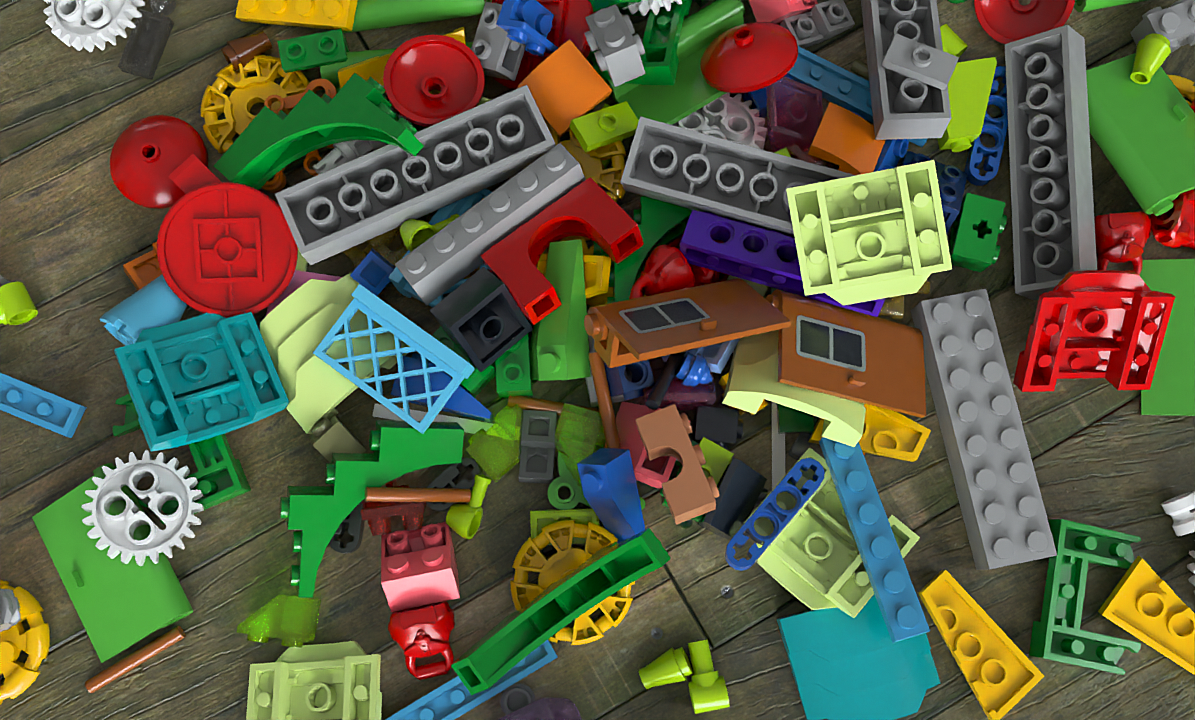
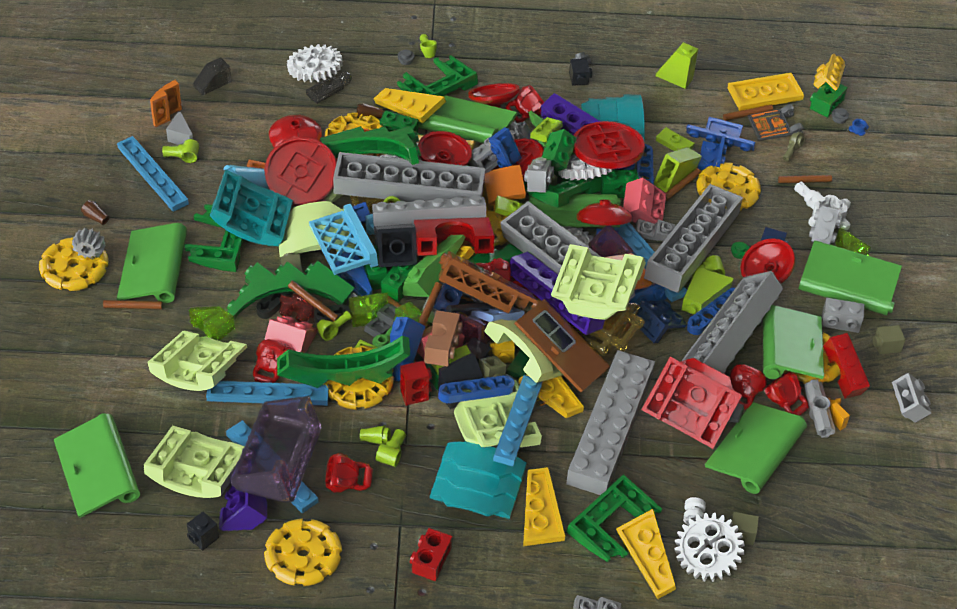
camera: 30 degrees right, 30 degrees down
white gear [82,450,204,566] -> none
blue plate [675,352,713,387] -> none
light grey plate [881,34,959,91] -> none
green brick [948,193,1007,272] -> none
lime cone [1130,33,1171,84] -> none
none -> red brick [400,361,432,405]
none -> olive brick [479,356,506,378]

